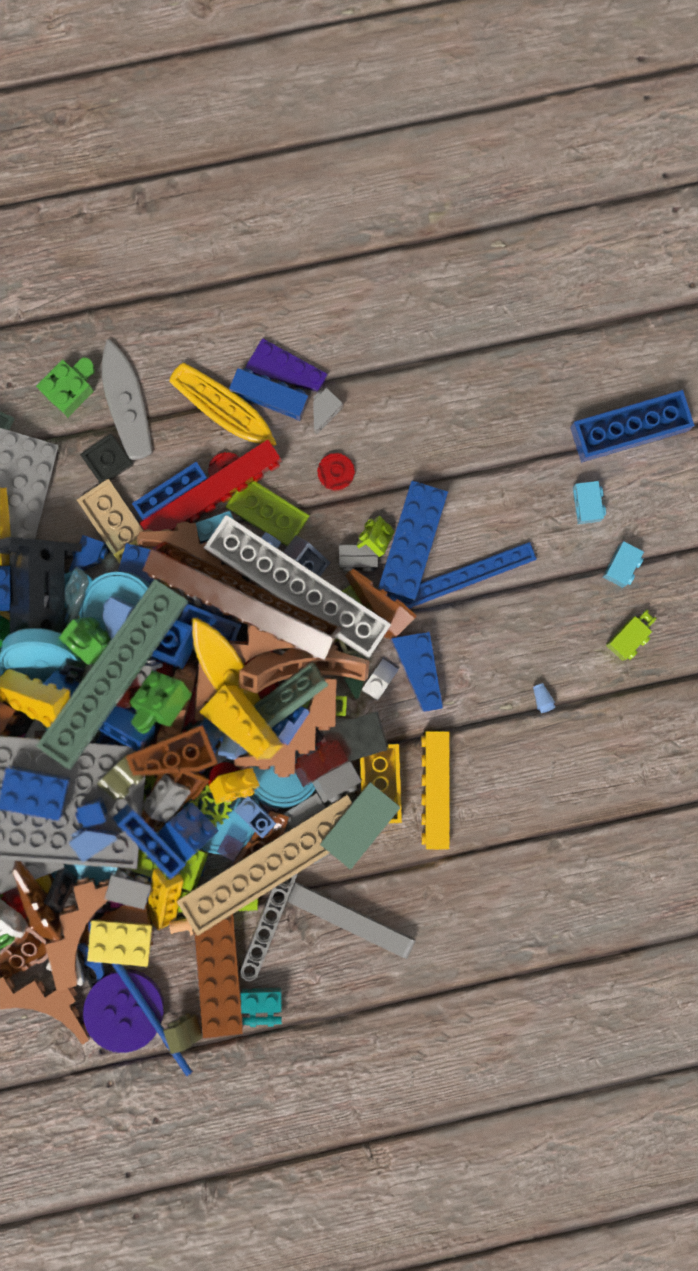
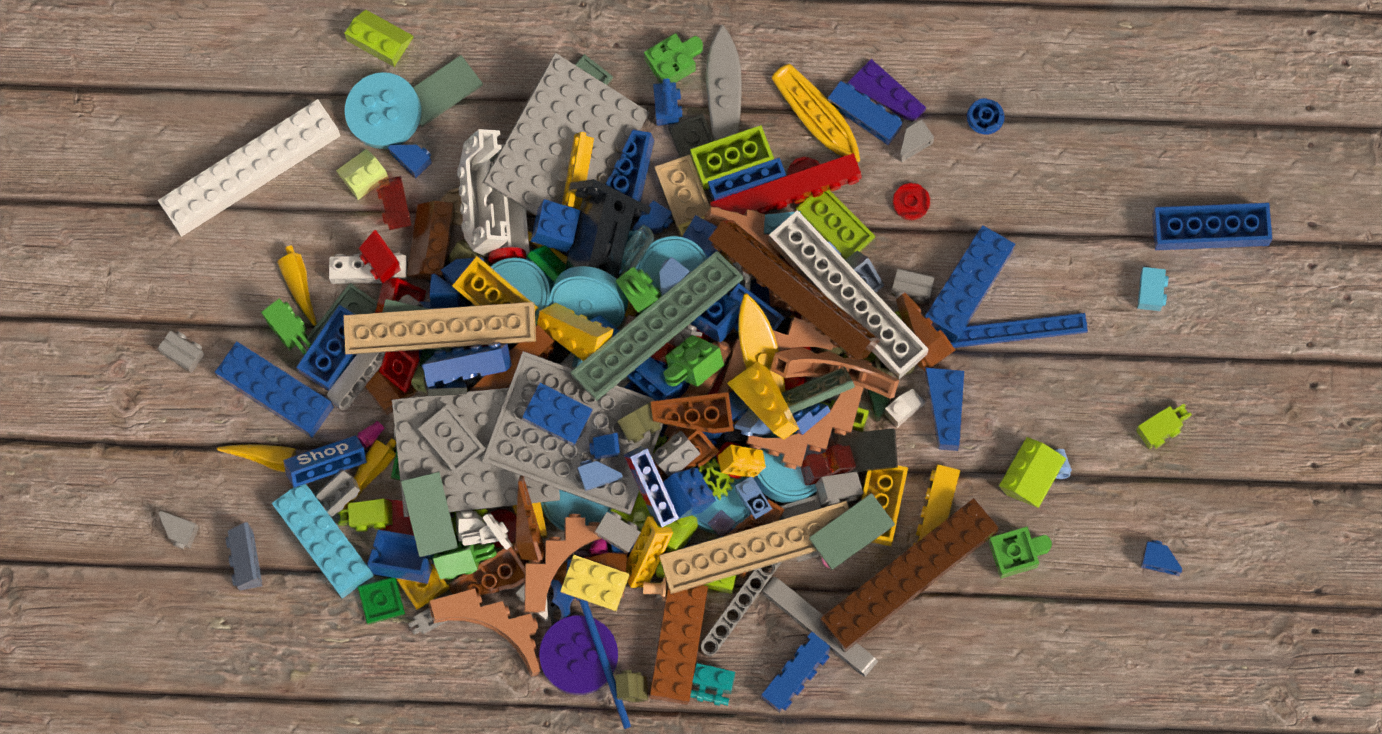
camera: 25 degrees right, 10 degrees down
black plate [43,867,77,913] -> none
black tile [59,658,86,684] -> none
lime bracket [356,515,395,557] -> none
medium azure brick [603,541,644,588] -> none
none -> blue wedge [606,130,654,202]
none -> blue brick [653,78,682,126]
none -> lime brick [690,125,774,190]
none -> blue wedge [761,632,830,713]
none -> reddish brown brick [820,498,999,652]
none -> blue cone [967,98,1005,135]
none -> bright green brick [988,527,1052,579]
none -> lime slope [999,437,1066,508]
none -> blue slope [1141,540,1182,576]

